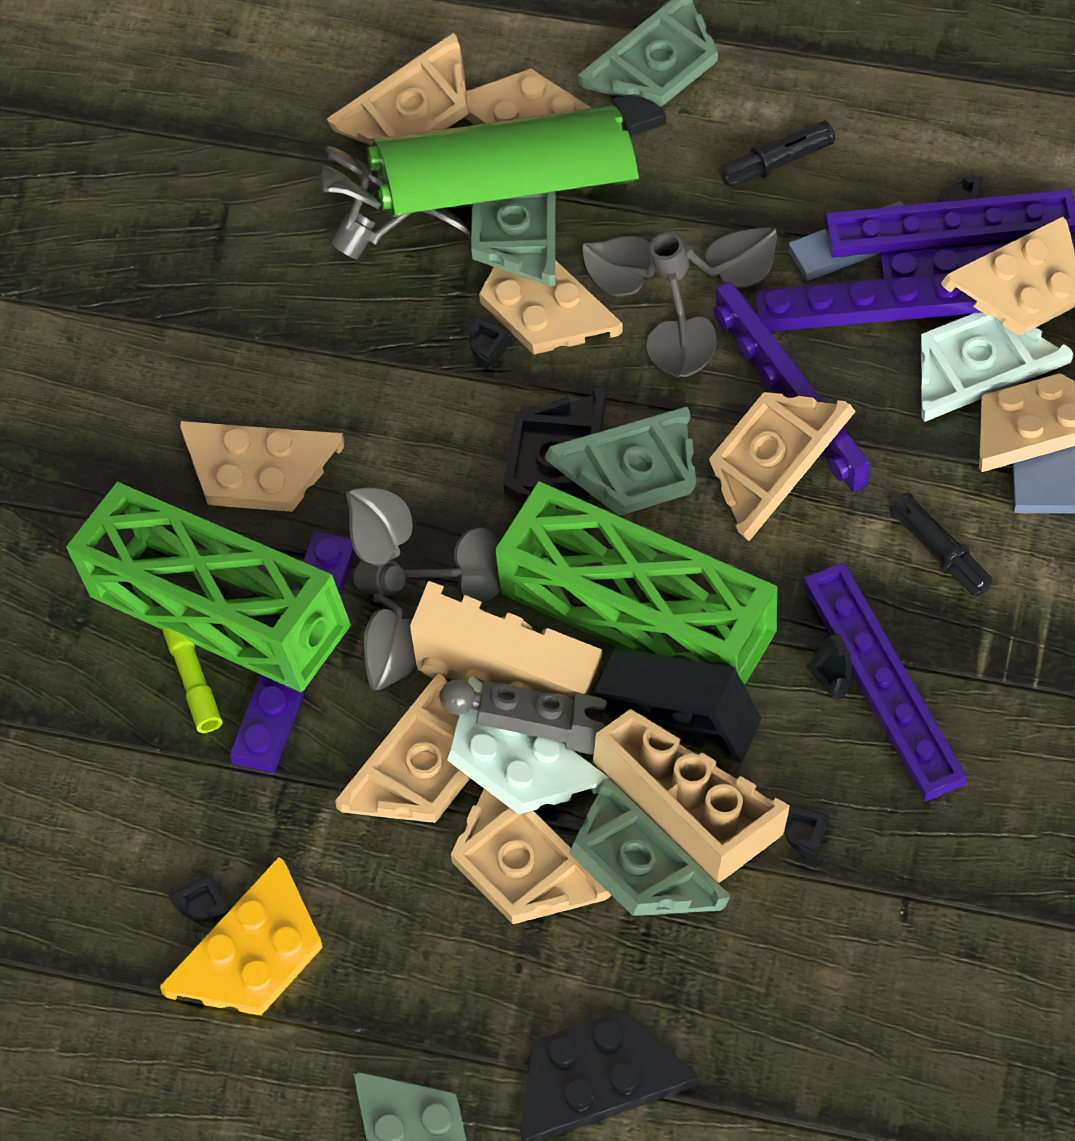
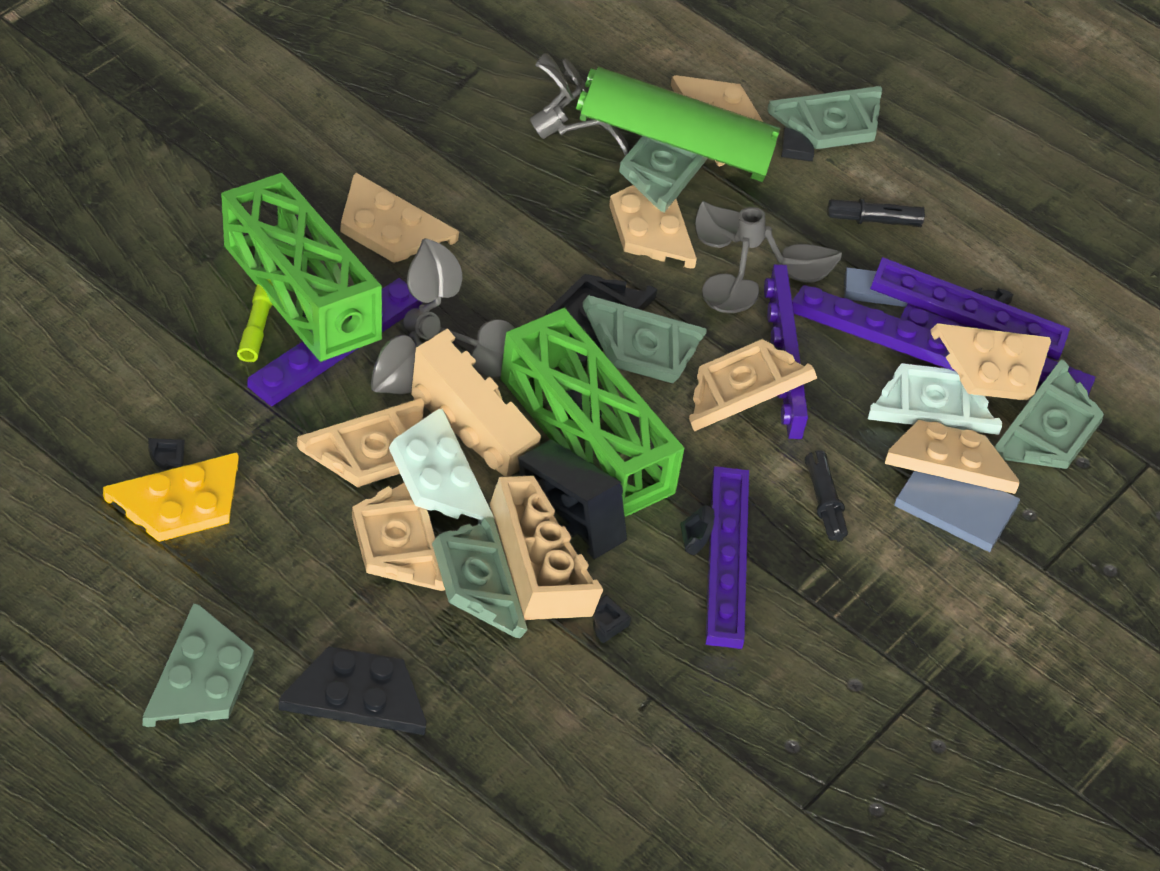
camera: 15 degrees right, 10 degrees down
tan wing [327,33,469,146] -> none
dark grey plate [440,679,607,754] -> none
black tile [470,315,512,371] -> none

